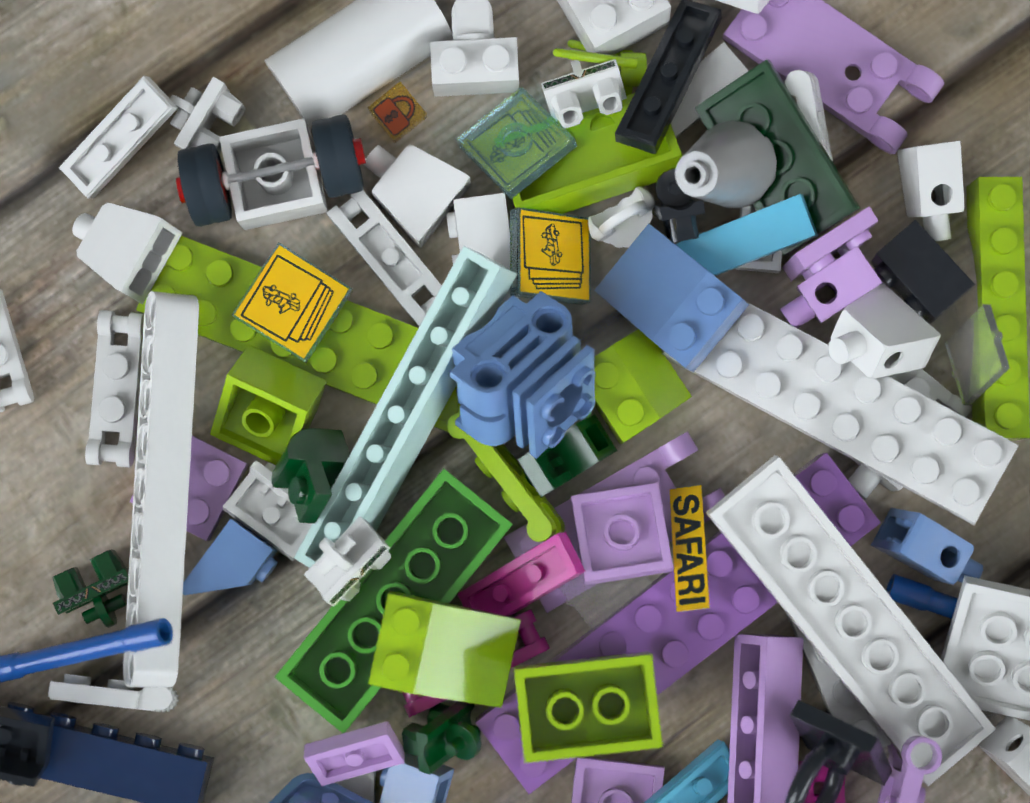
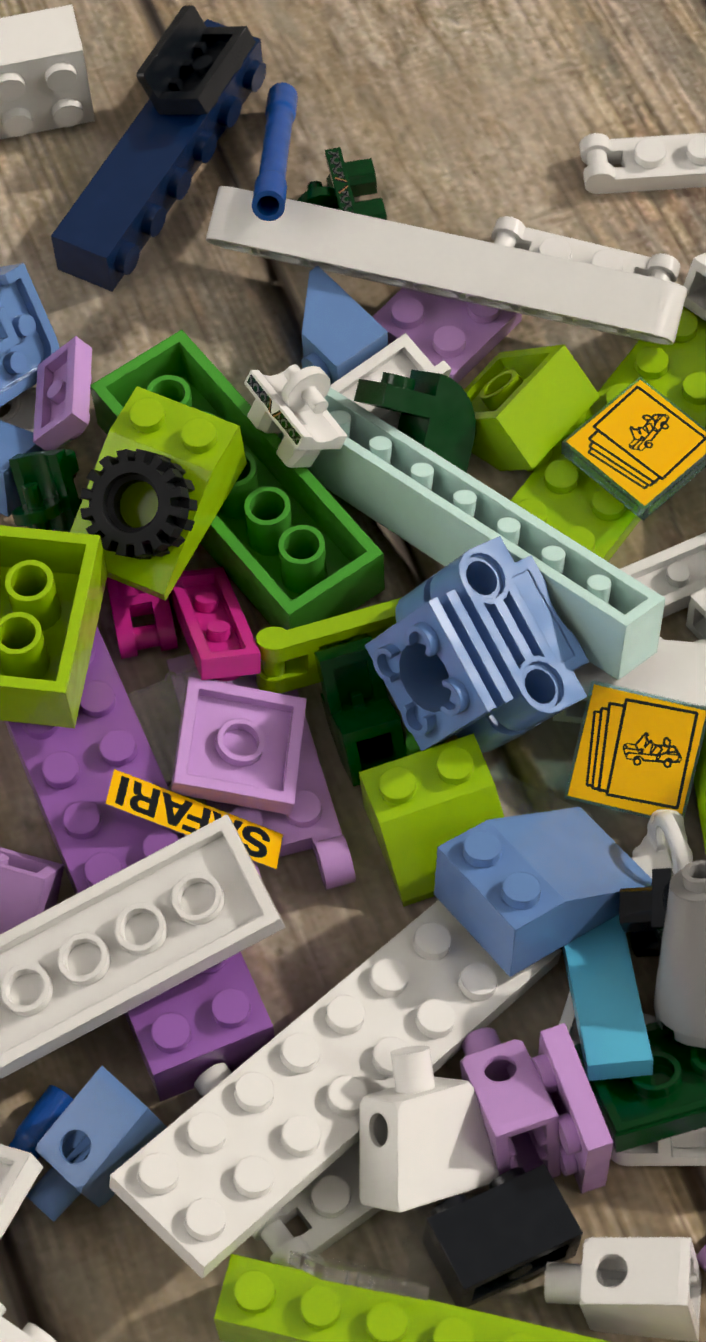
camera: 110 degrees right, 25 degrees down
white hinge [48,674,179,712] -> none
none -> black tyre [80,449,197,559]

